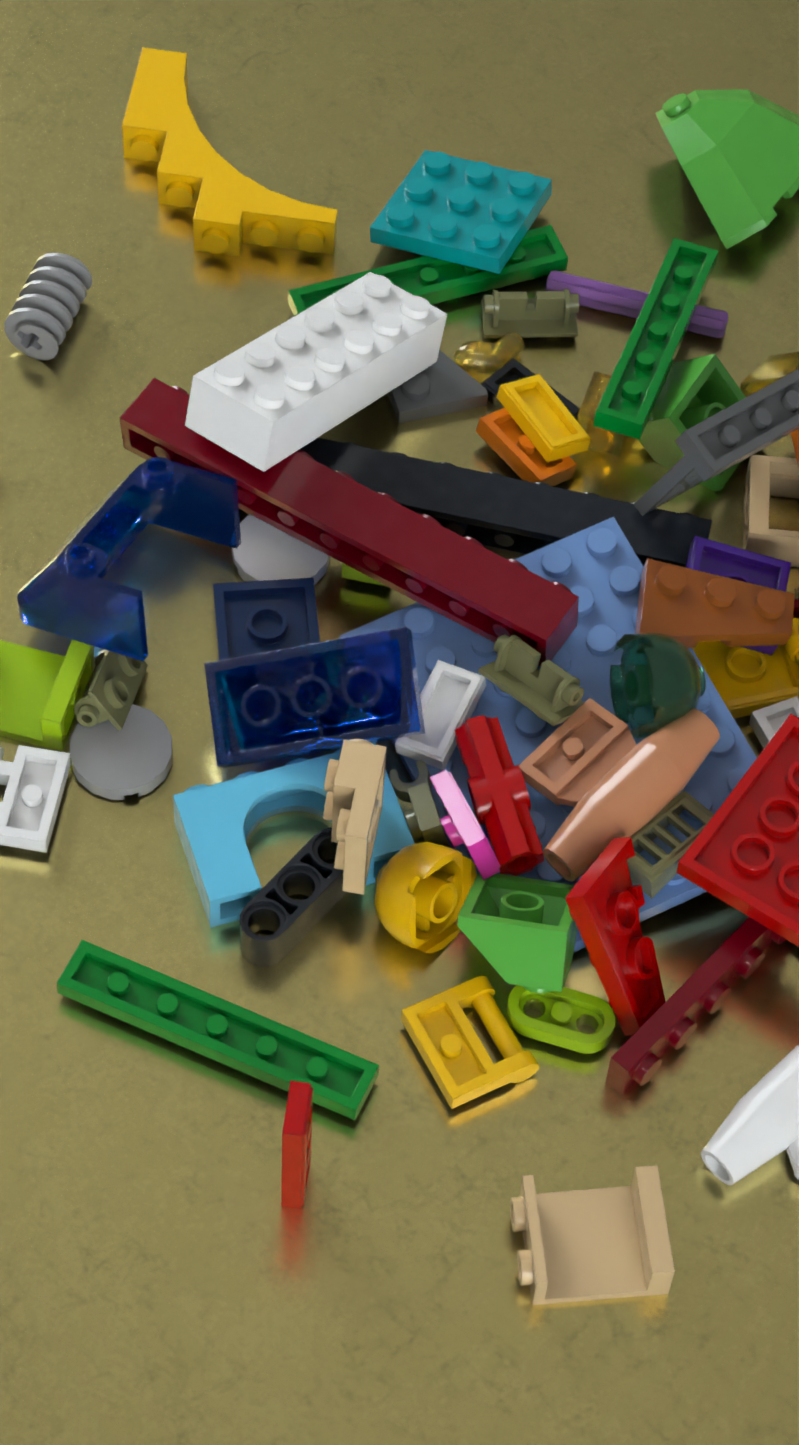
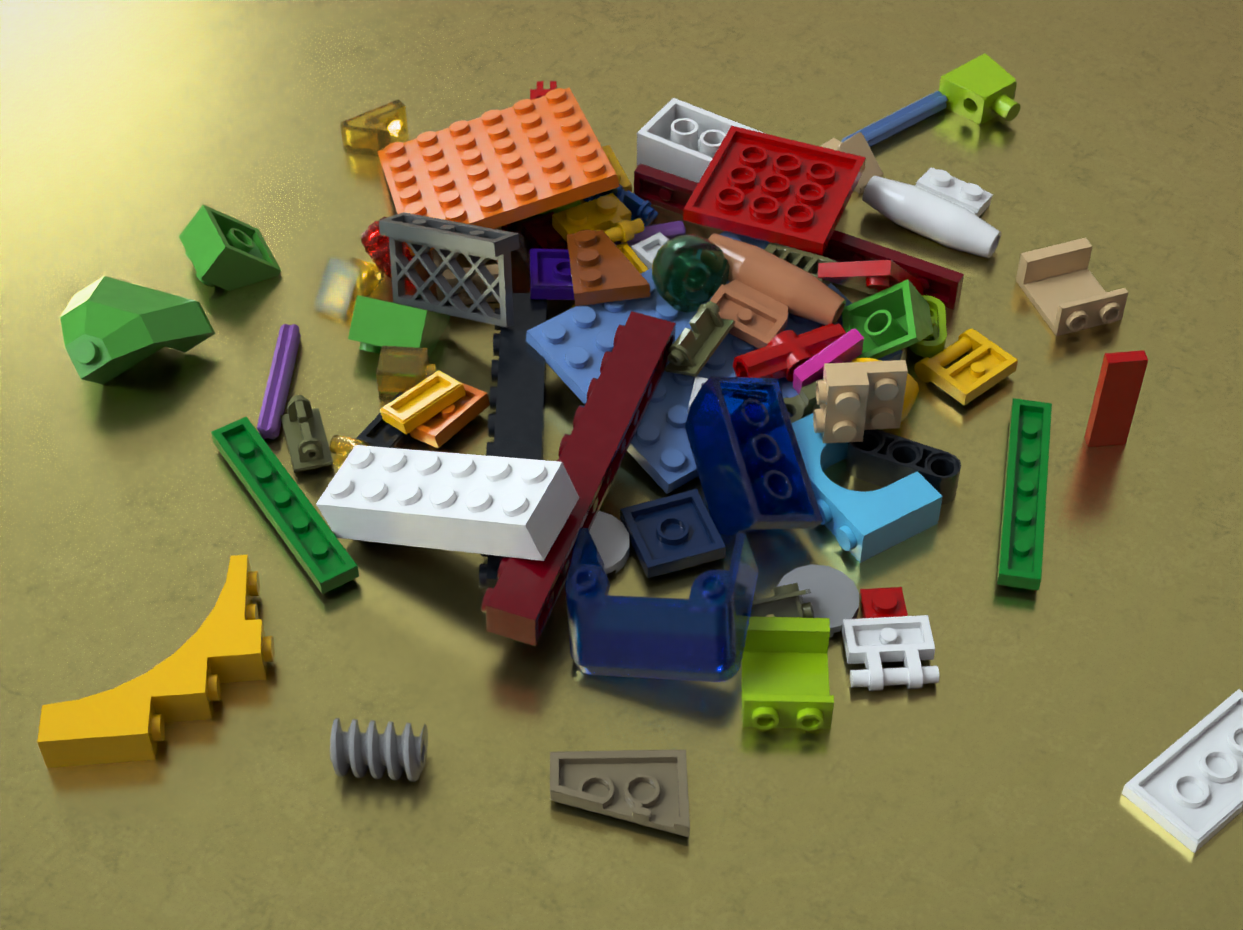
camera: 100 degrees left, 10 degrees down
teal plate [370,150,552,274] -> none
green plate [593,238,718,440] -> none
none -> red plate [859,587,908,618]

